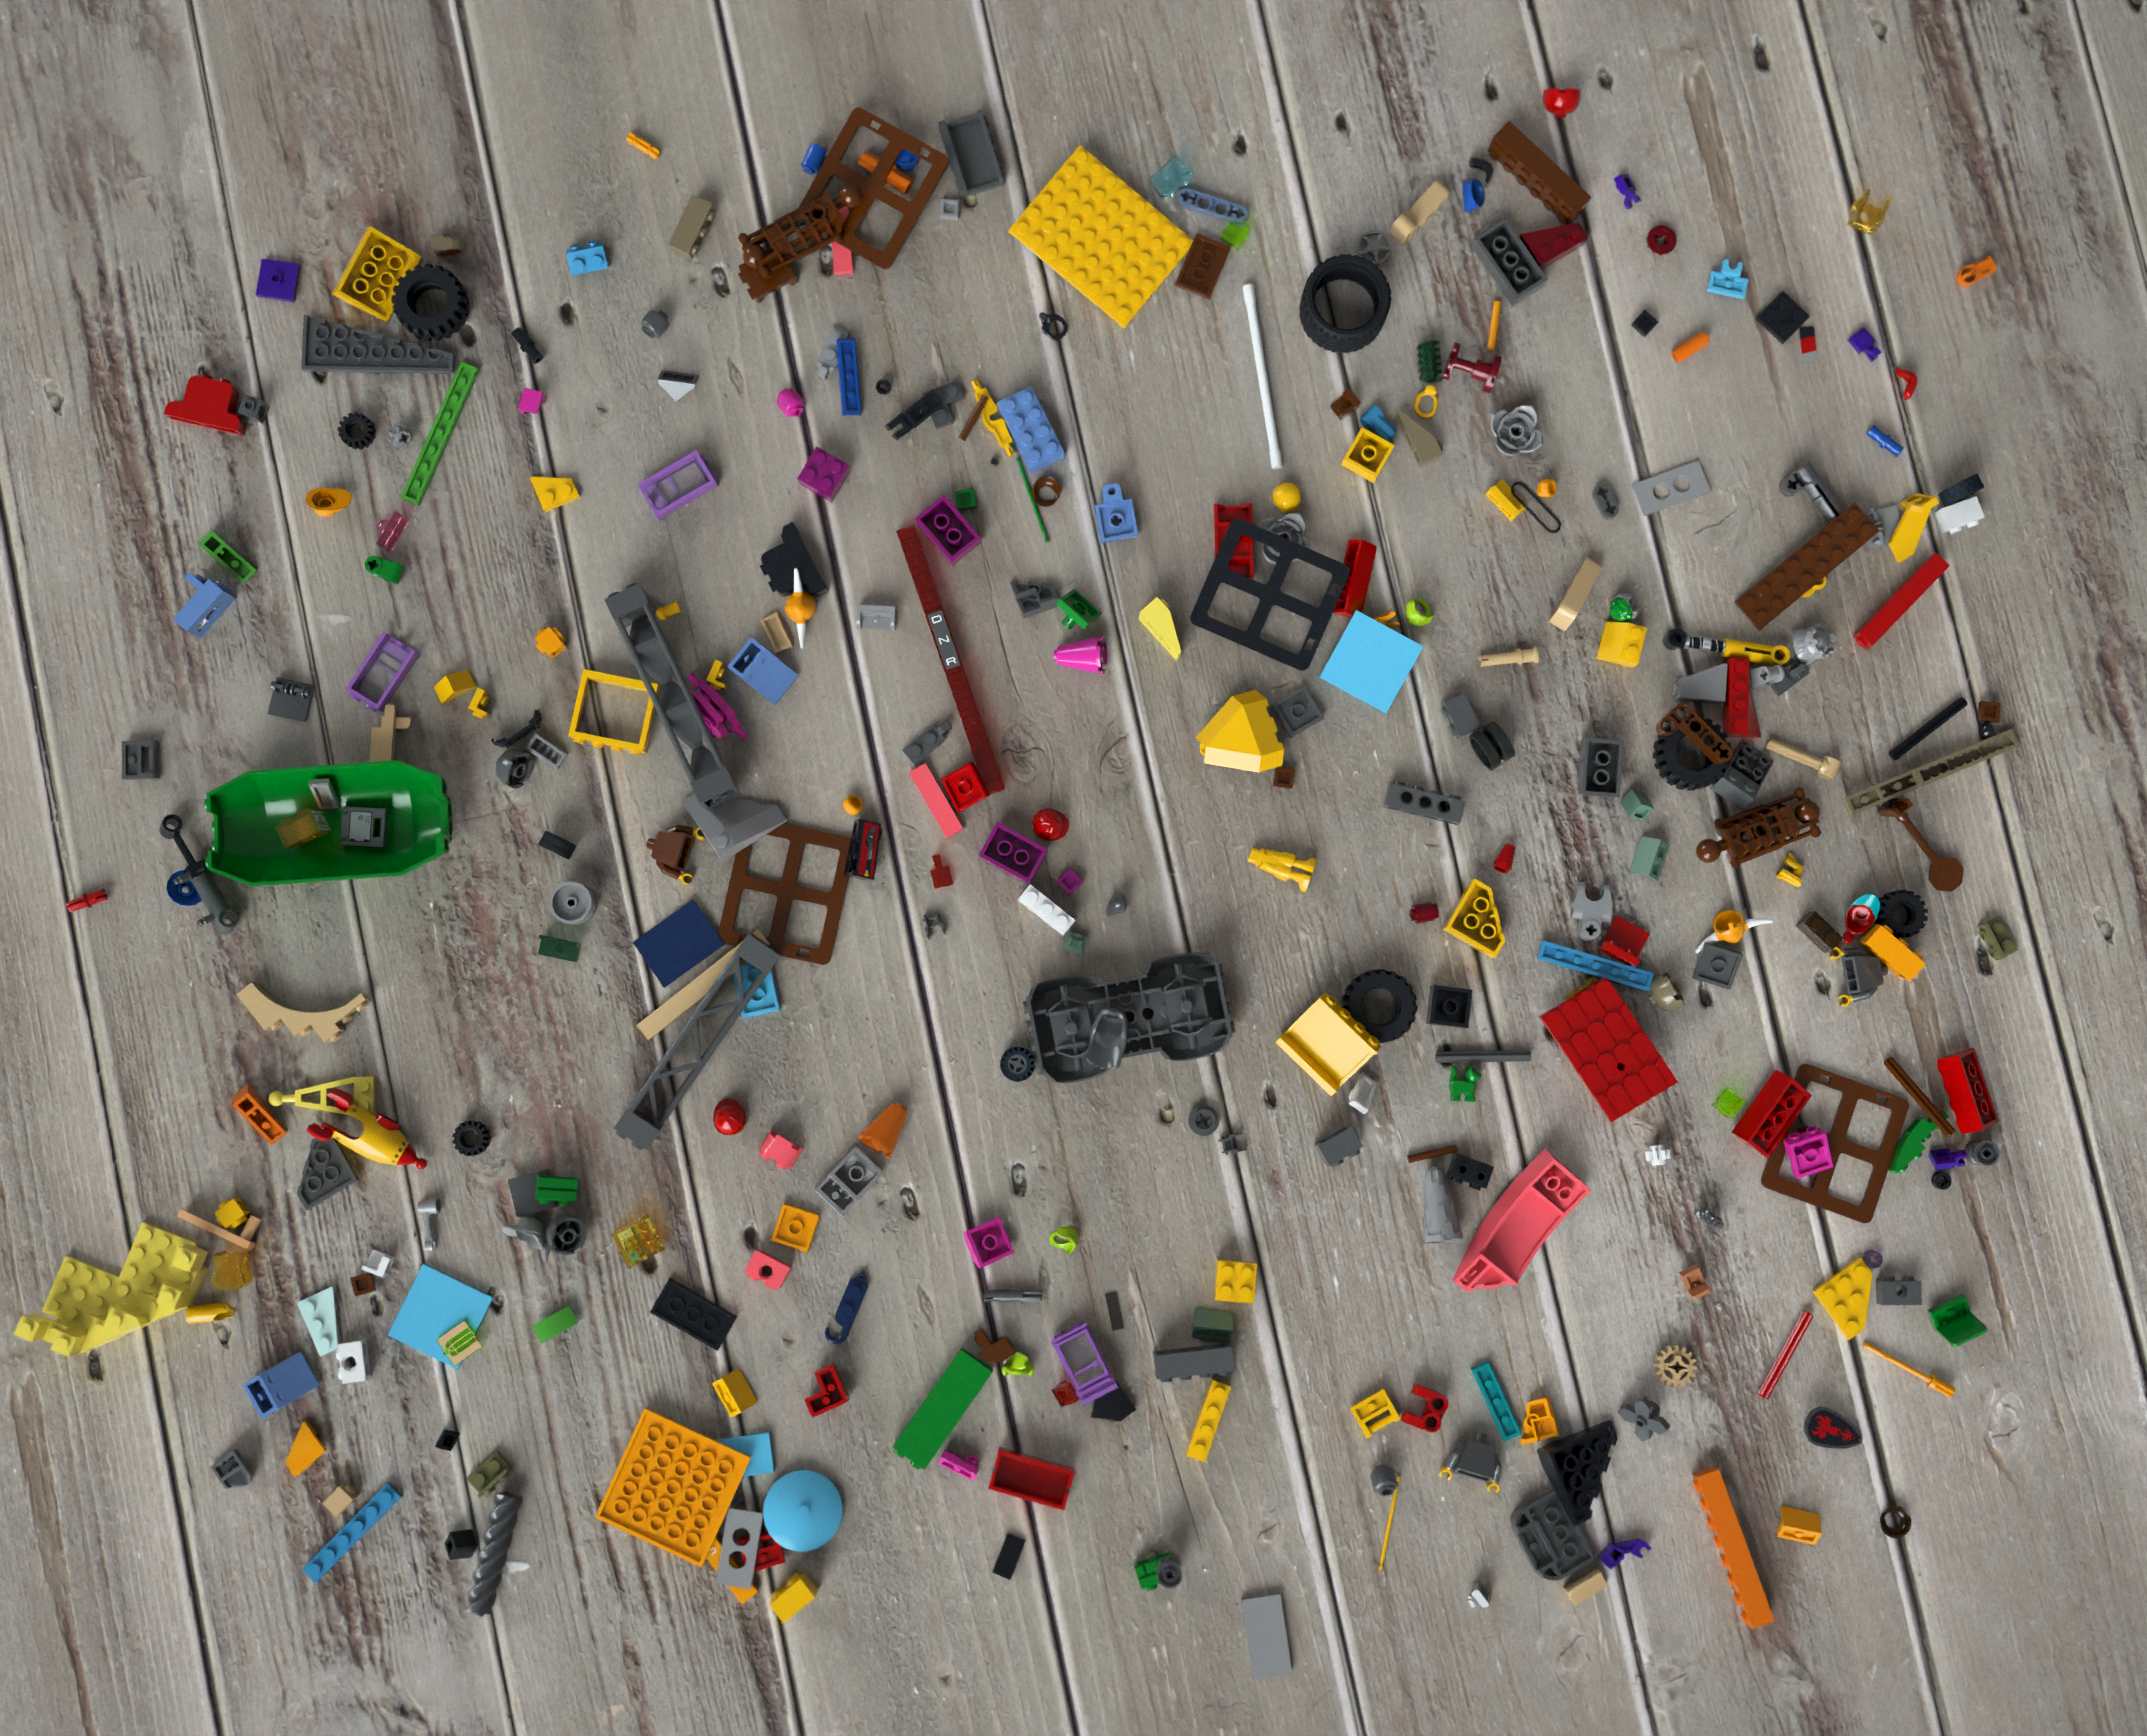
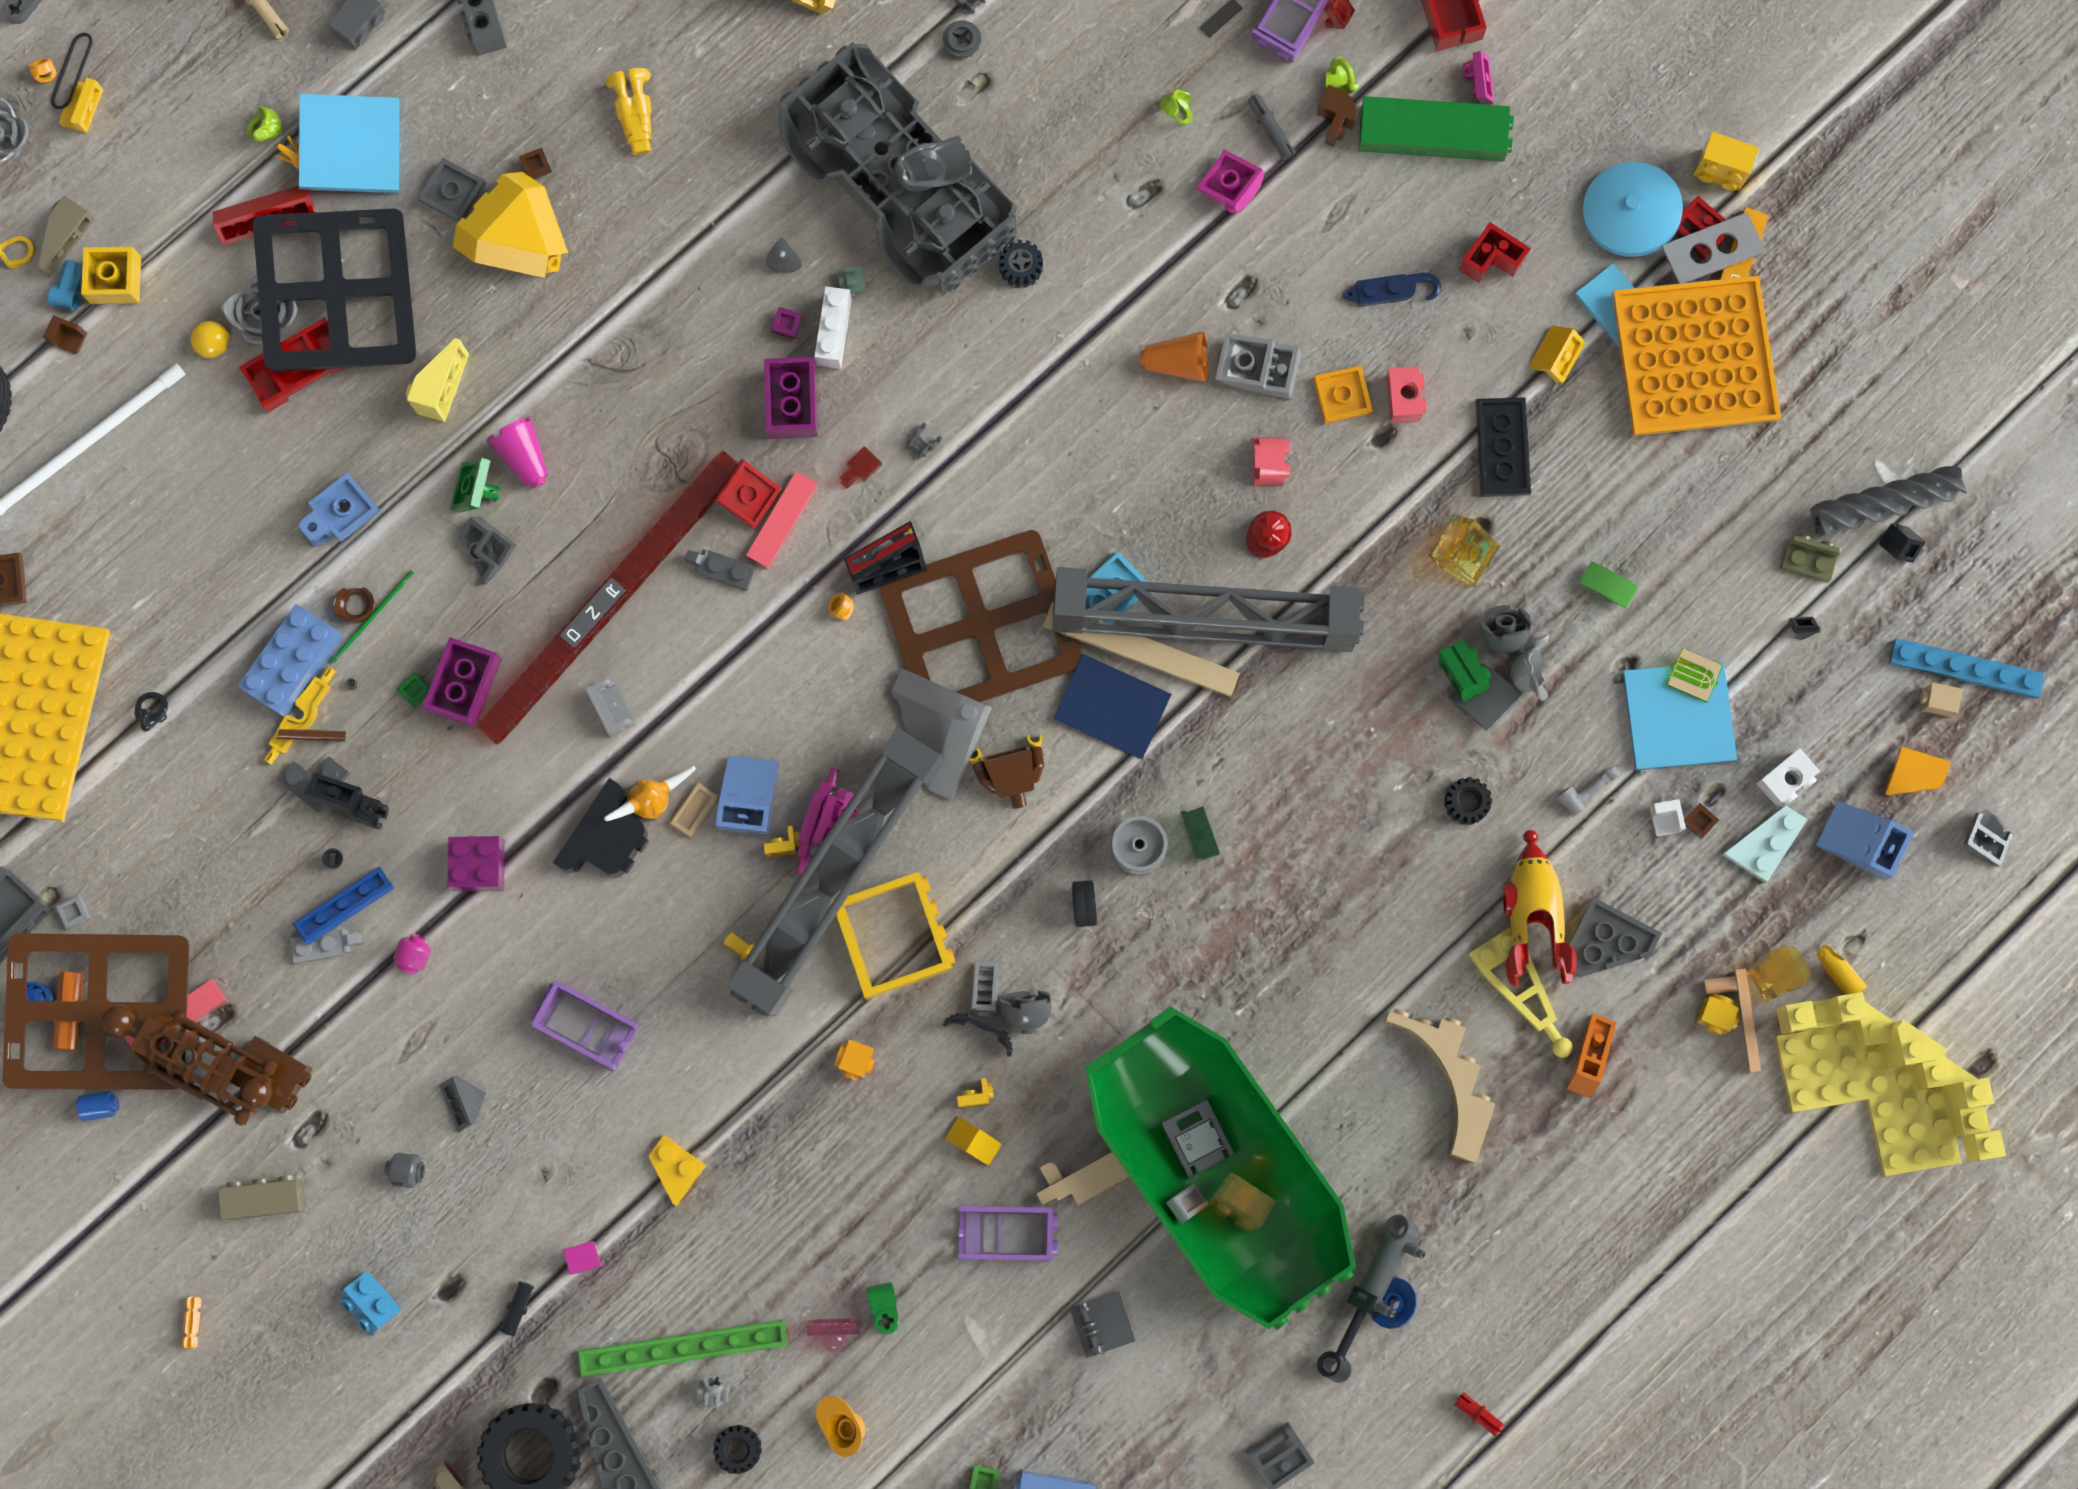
camera: 115 degrees left, 5 degrees down
red piece [1032,808,1069,841] -> none

